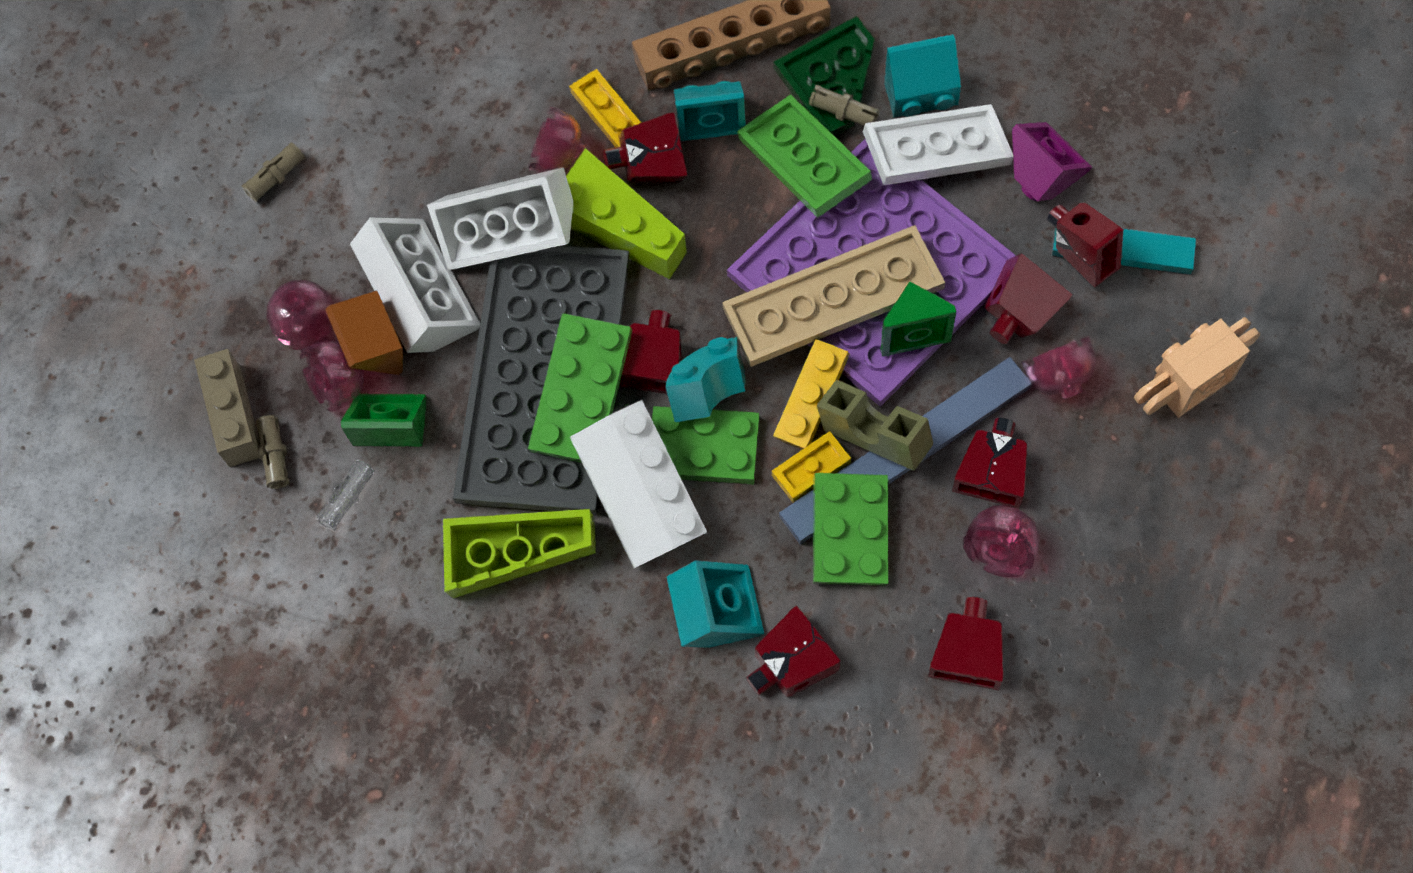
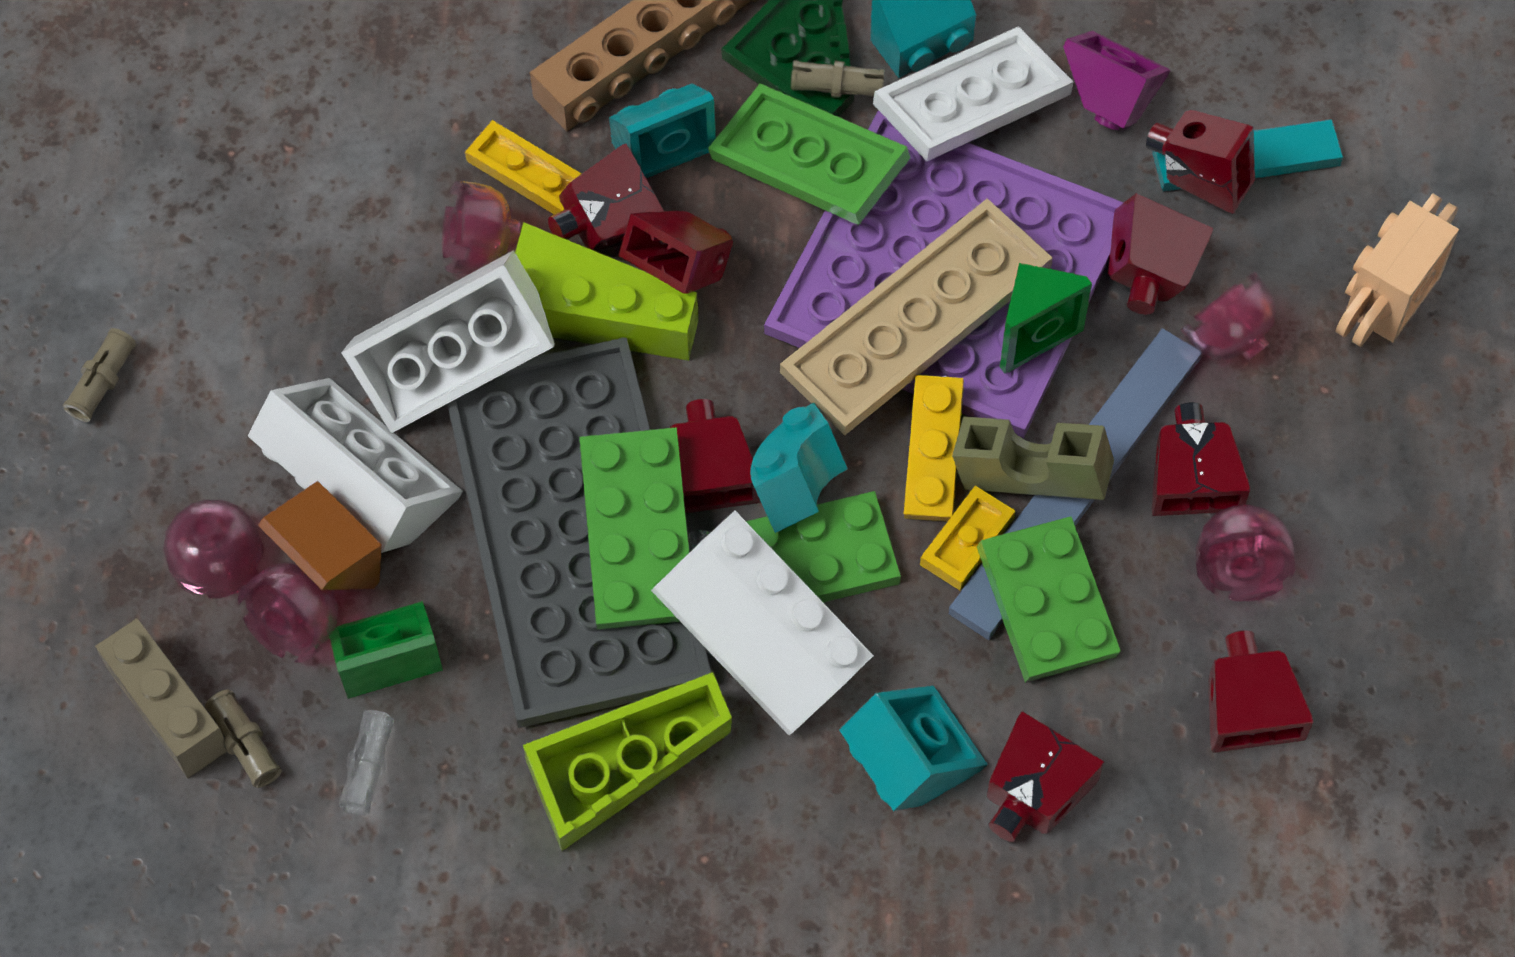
camera: 25 degrees left, 5 degrees down
none -> dark red torso [619,211,733,294]

